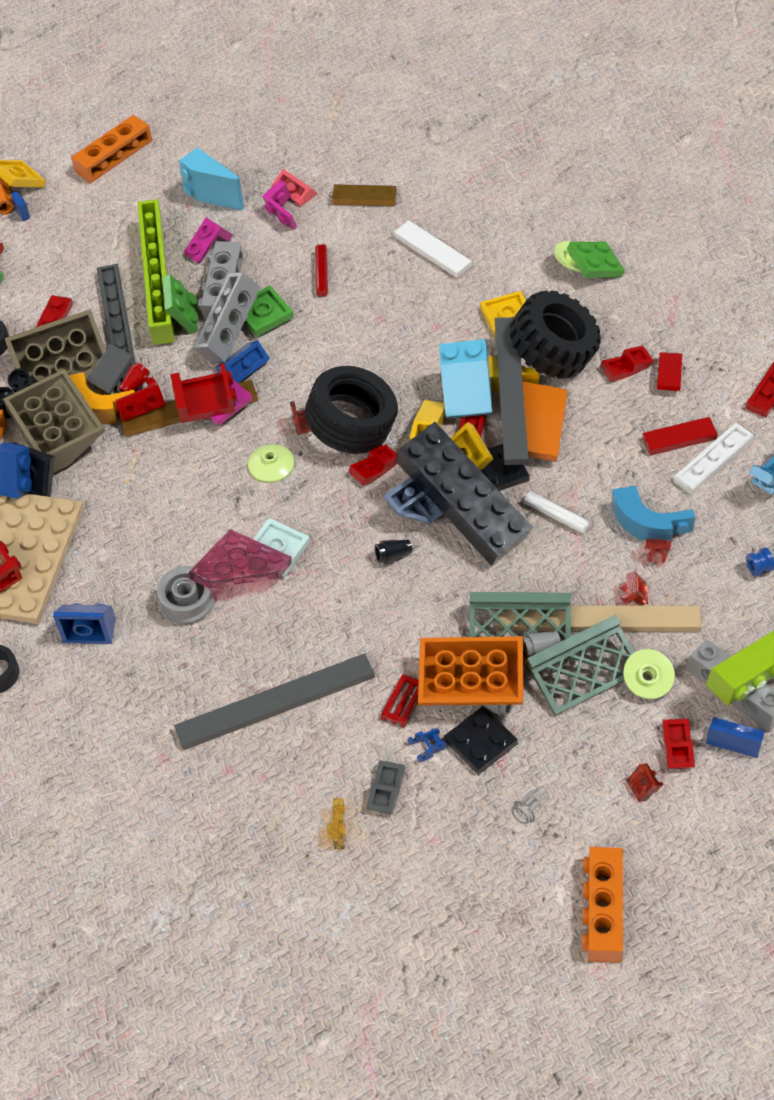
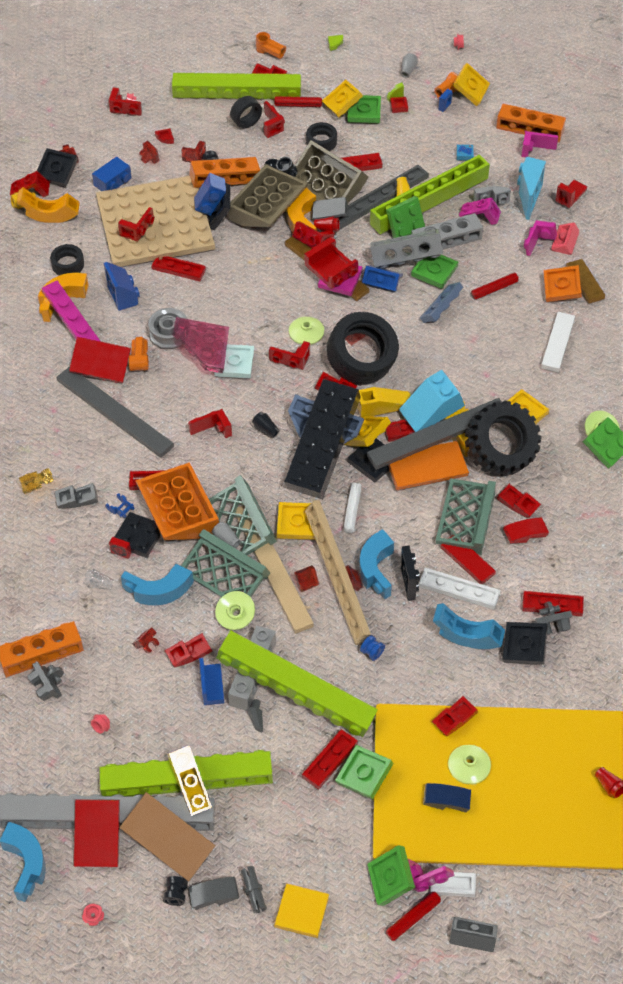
camera: 60 degrees right, 0 degrees up
none -> dark grey hips [27,661,64,701]
none -> light orange arch [38,273,89,322]
none -> dark pink plate [42,280,100,341]
none -> red tile [69,337,131,384]
none -> coral plate [91,714,110,734]
none -> red tile [109,537,132,559]
none -> dark azure arch [121,563,194,606]
none -> orange piece [129,337,149,371]
none -> red tile [151,256,206,282]
none -> red bracket [188,409,232,438]
none -> red bracket [269,341,311,370]
none -> yellow plate [277,502,316,540]
none -> tan tile [305,500,371,645]
none -> yellow cone [397,177,410,196]
none -> black plate [400,545,420,601]
none -> sand blue plate [420,282,464,323]
none -> sand green fence [436,478,496,555]
none -> dark azure tile [457,144,474,161]
none -> light grey slope [473,186,511,205]
none -> dark pink bracket [521,131,558,157]
none -> orange plate [543,265,582,302]
none -> red bracket [555,180,588,208]

